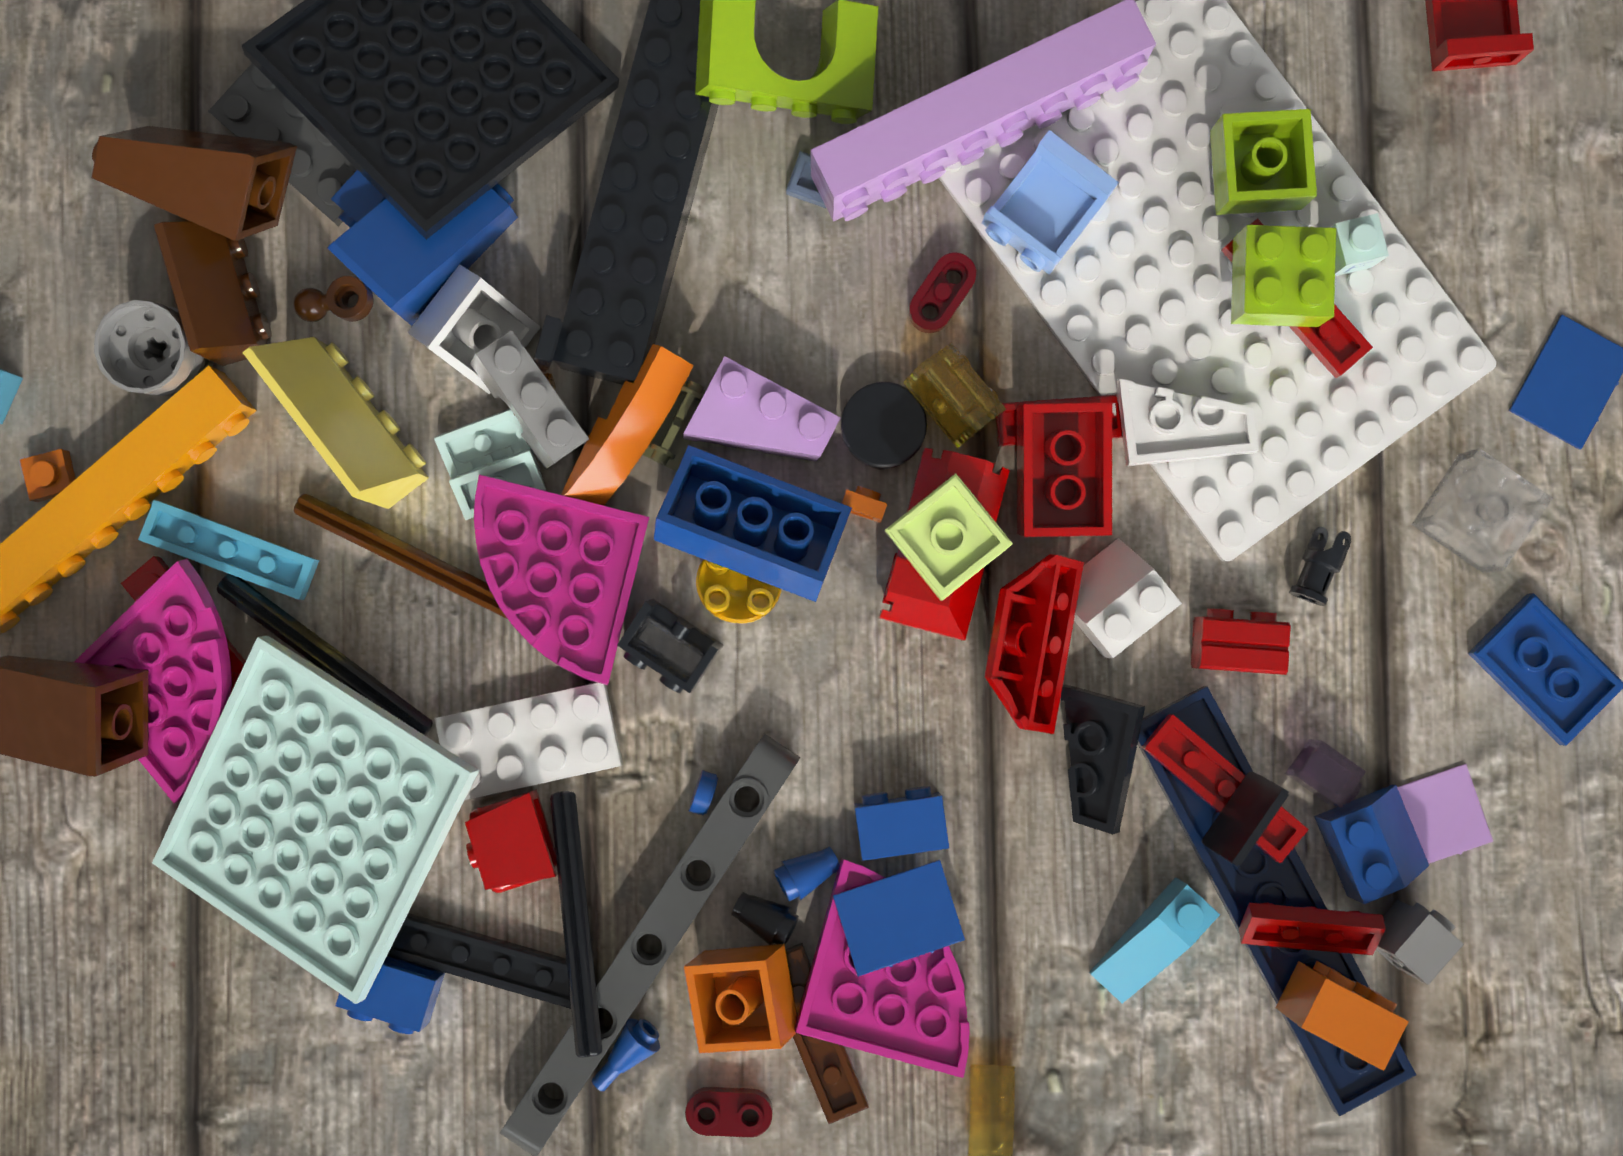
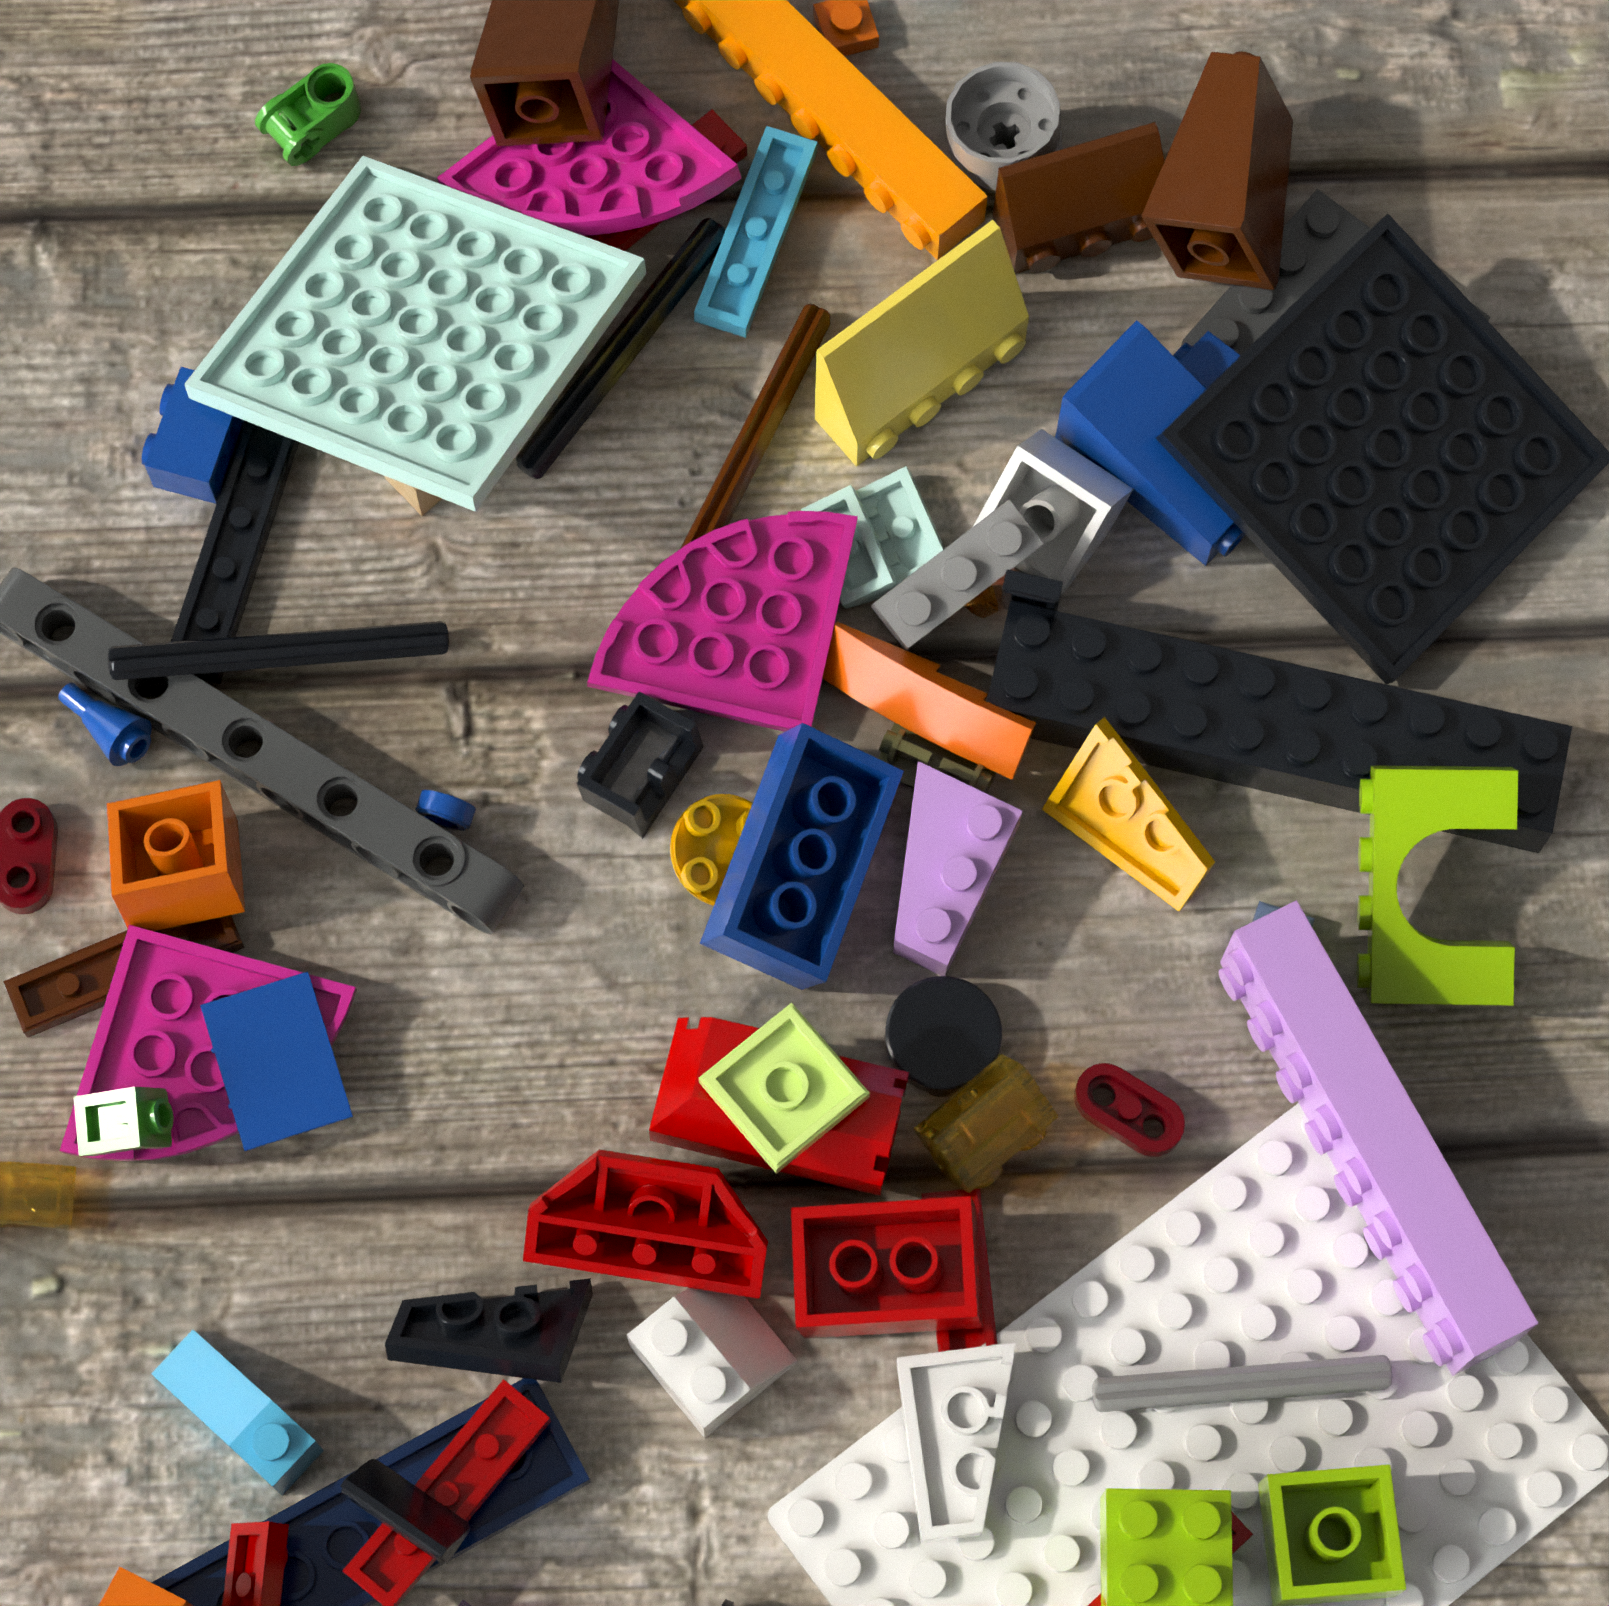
camera: 85 degrees right, 15 degrees down
reddish brown plate [293,276,374,322] -> none
white plate [434,683,623,800] -> none
red torso [465,789,558,893] -> none
black cone [731,892,799,945] -> none
blue cone [773,846,840,902] -> none
orange plate [842,486,887,523] -> none
blue brick [854,786,949,861] -> none
light blue panel [982,130,1119,275] -> none
red brick [1191,609,1291,675] -> none
none -> bracket [74,1087,174,1156]
none -> bright green piece [255,63,361,166]
none -> yellow wing [1042,717,1215,911]
none -> light grey axle [1092,1355,1392,1412]

